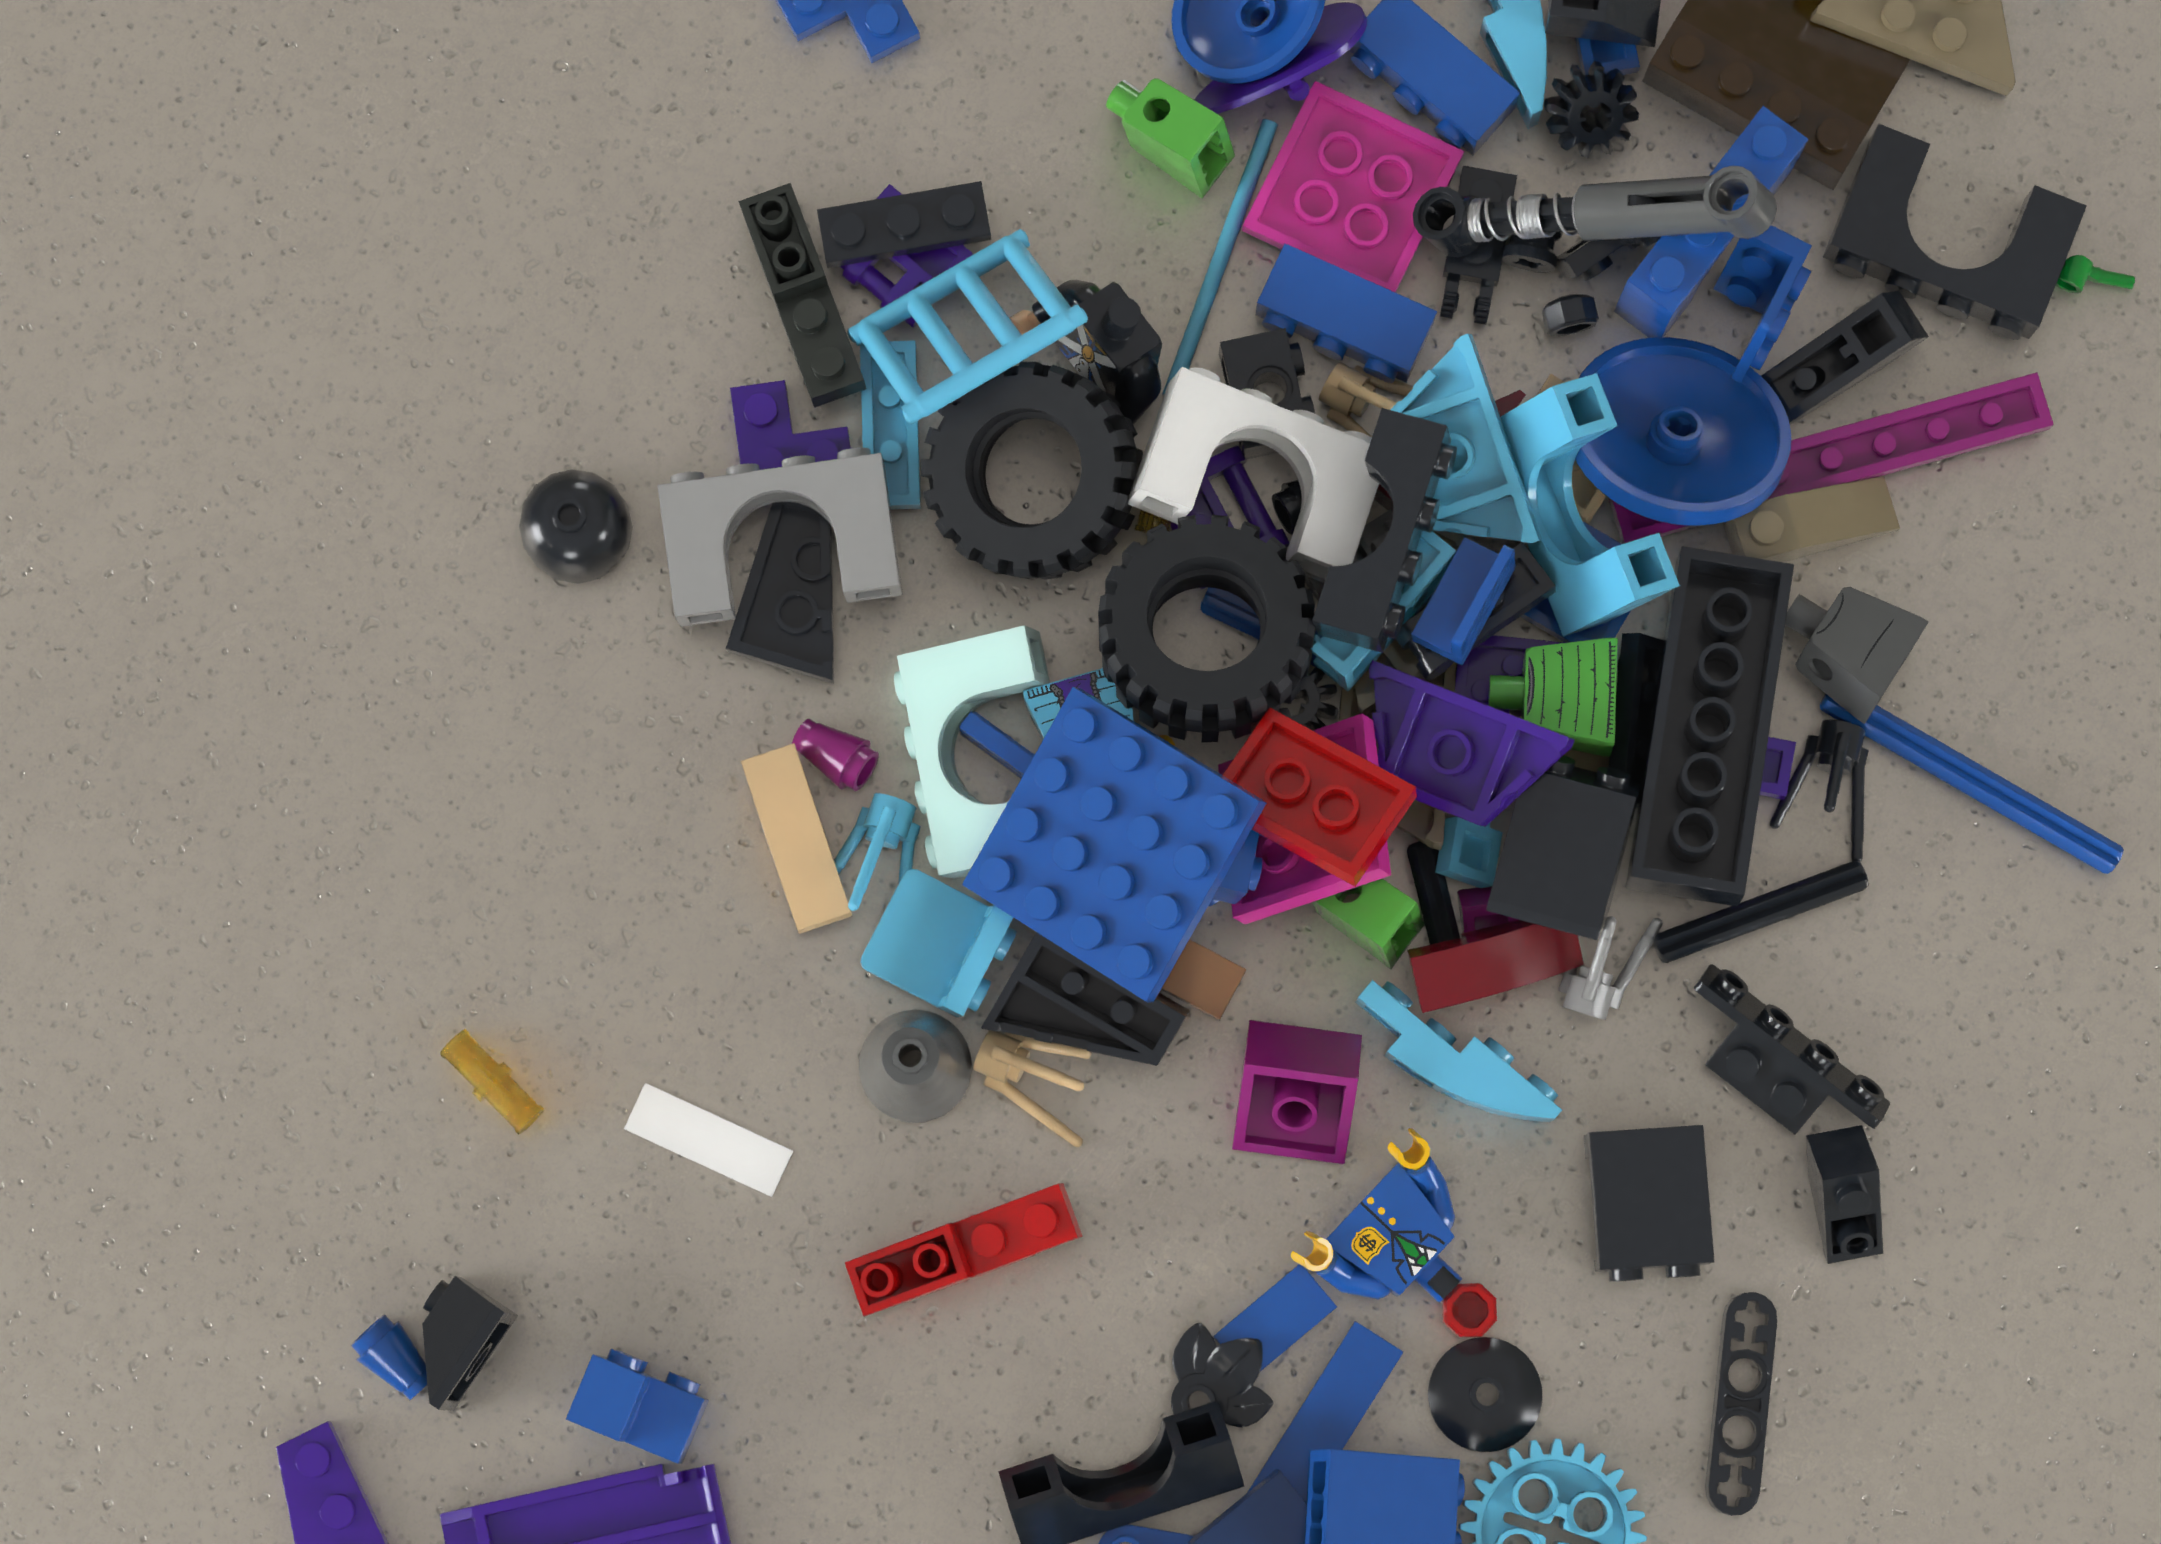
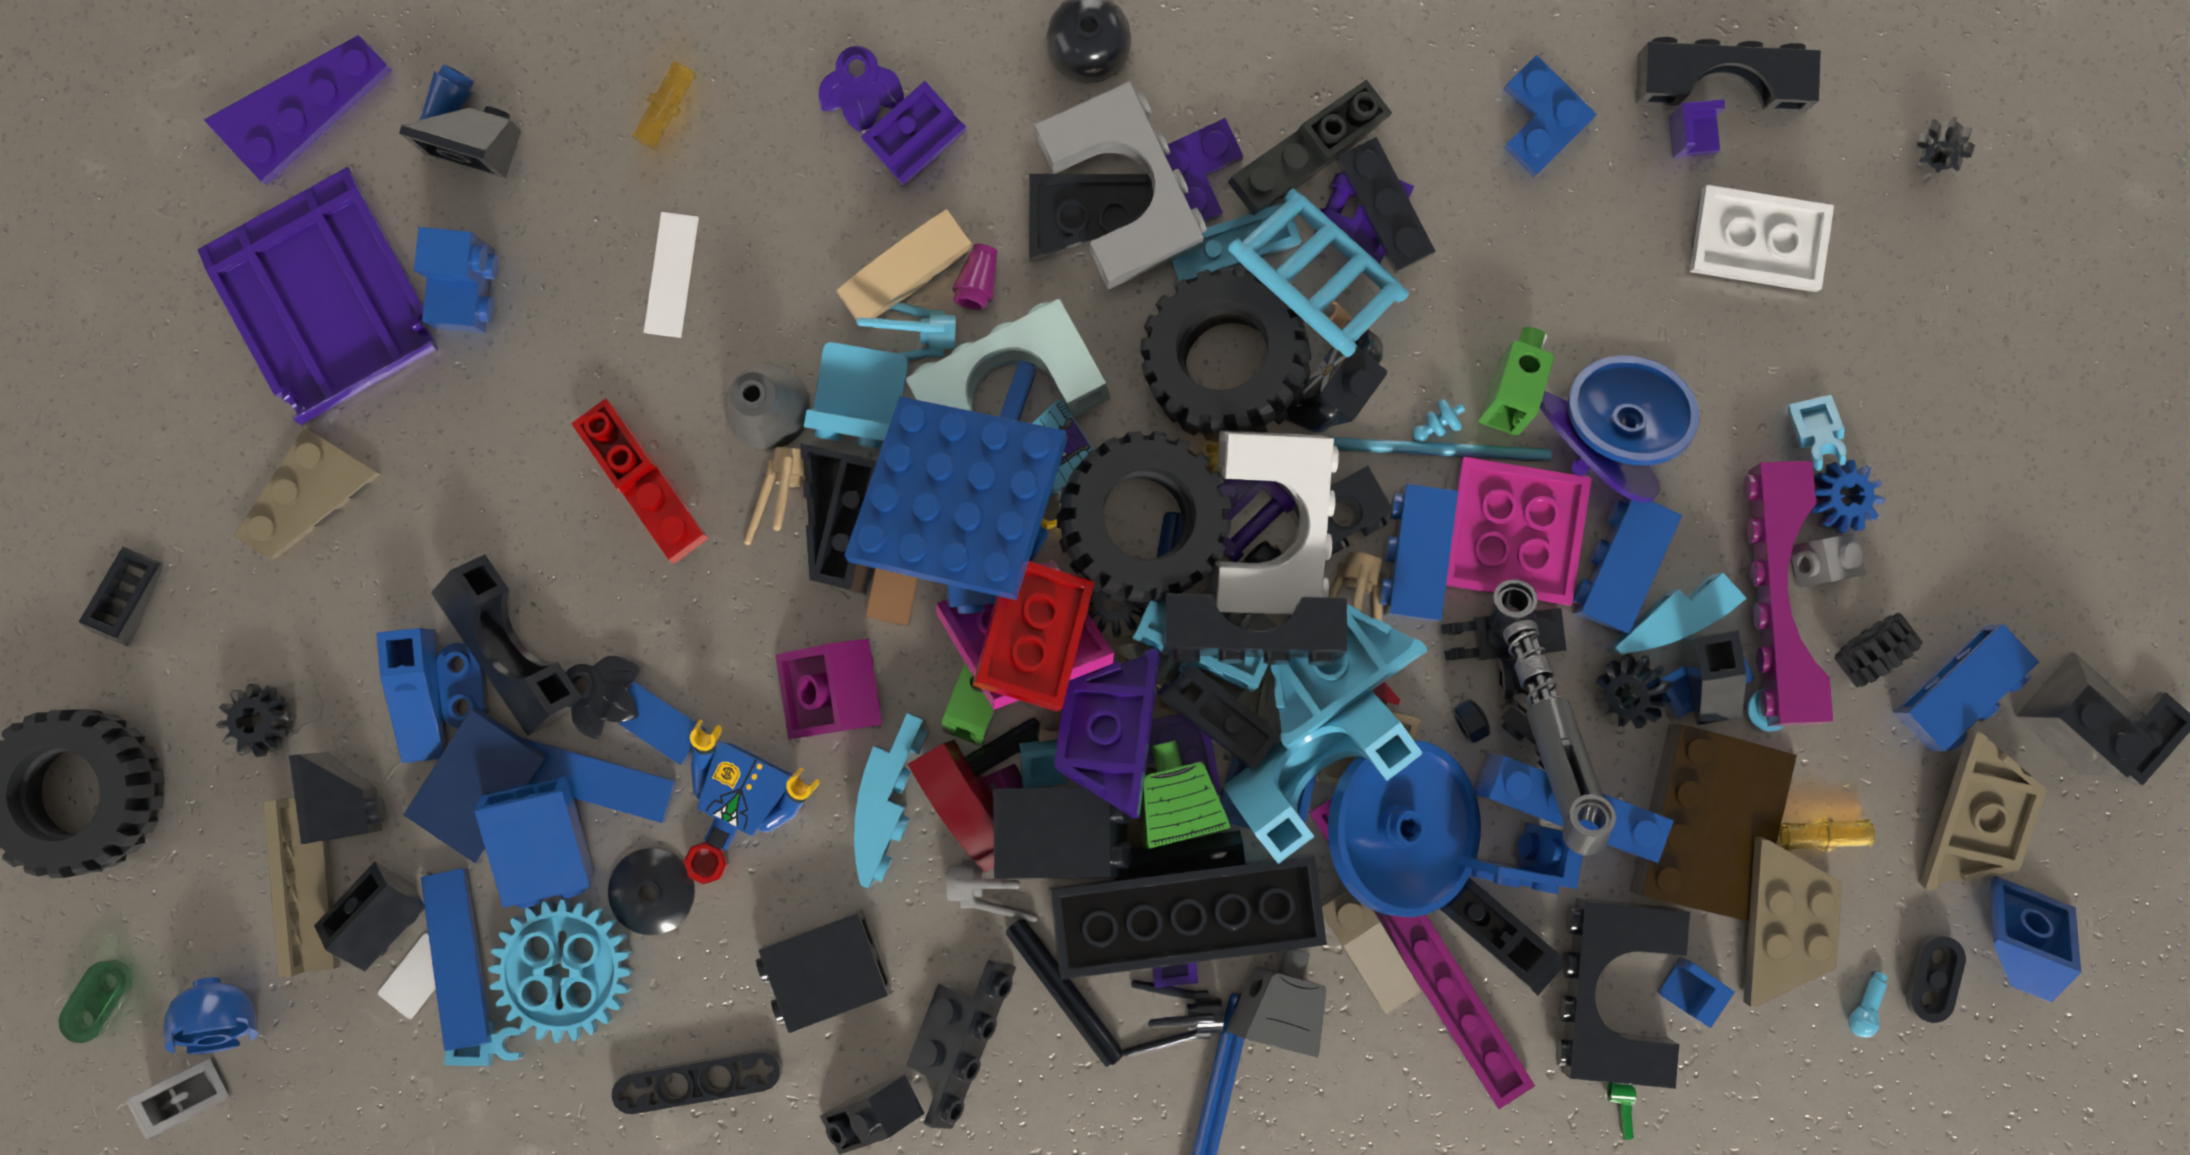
camera: 70 degrees right, 5 degrees up
blue panel [1411,537,1515,665] -> none
none -> dark purple plate [818,46,904,133]
none -> dark purple plate [861,81,967,187]
none -> medium azure hair [1413,399,1466,442]
none -> blue panel [1658,957,1735,1028]

